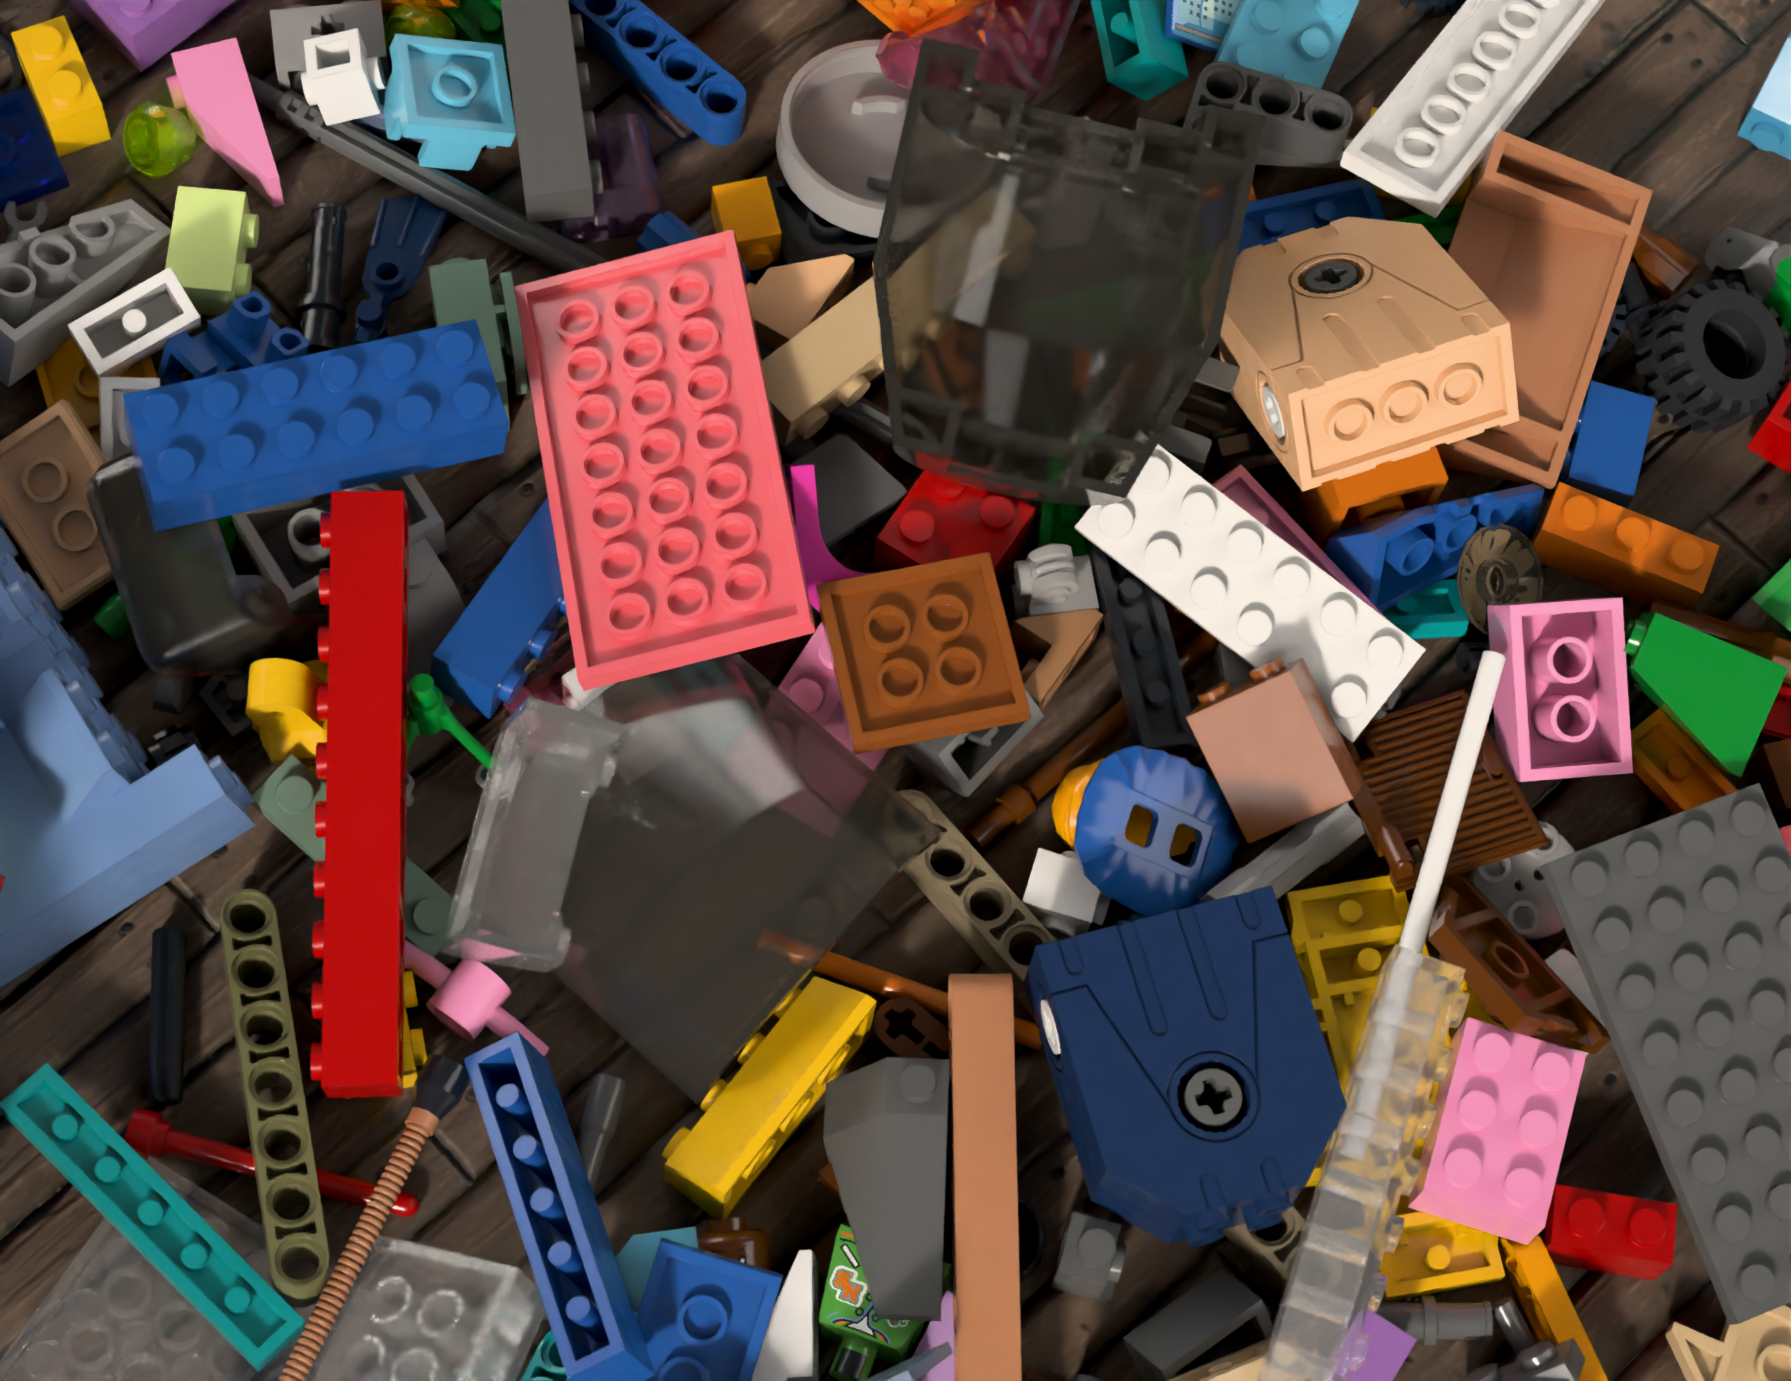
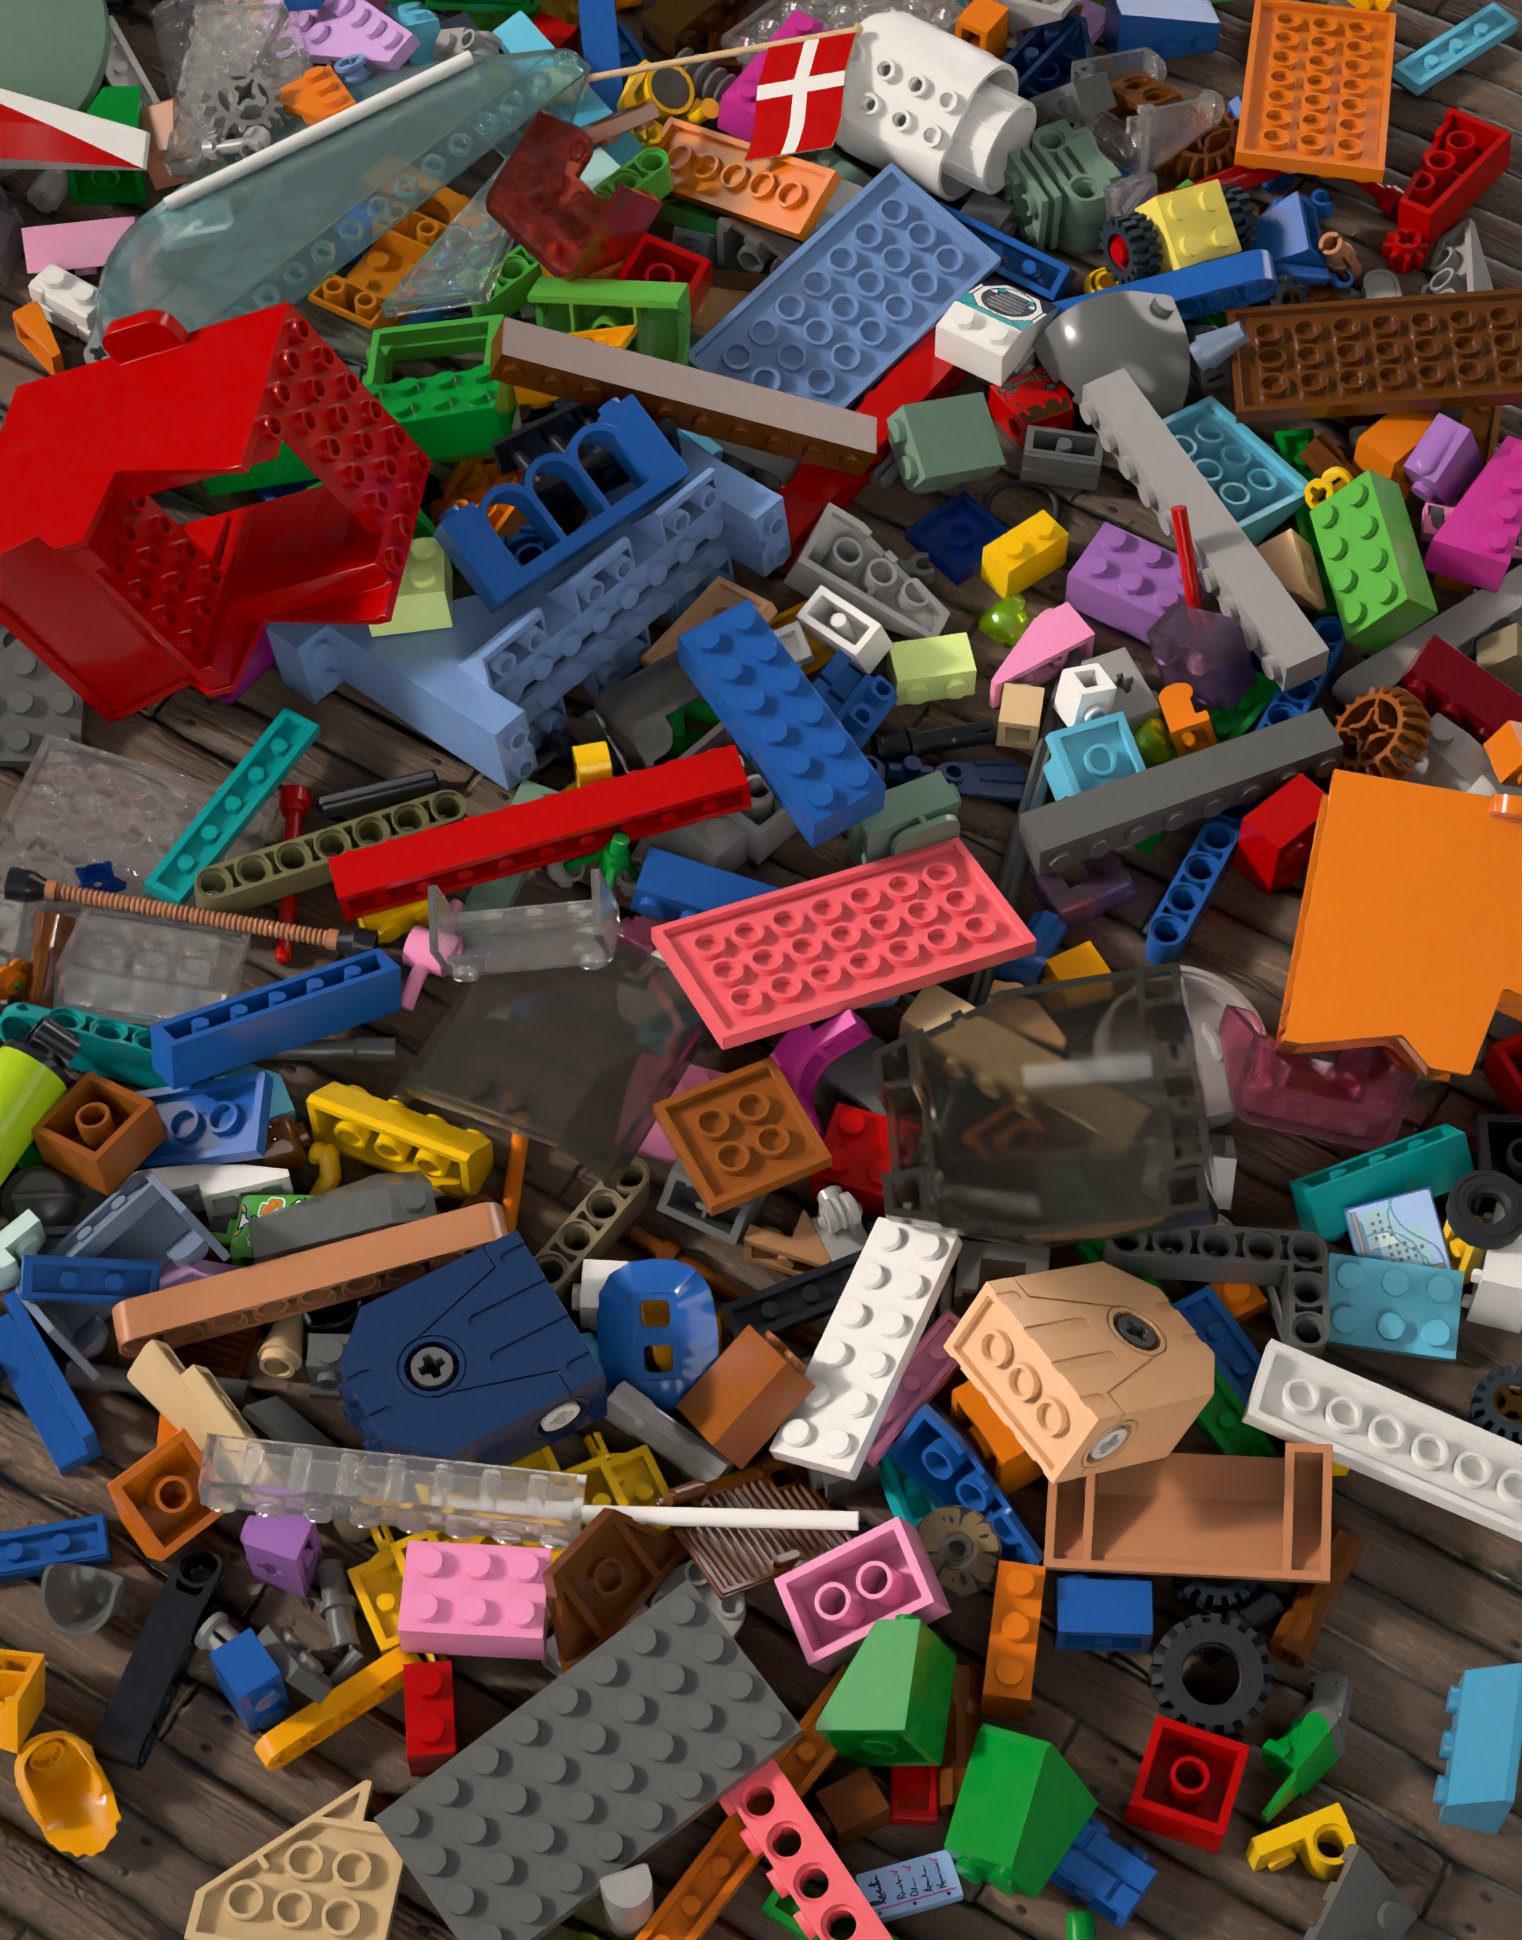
camera: 85 degrees right, 10 degrees down
none -> tan cone [257,1314,304,1379]
none -> yellow arm [308,1141,342,1196]
none -> tan brick [996,683,1045,750]

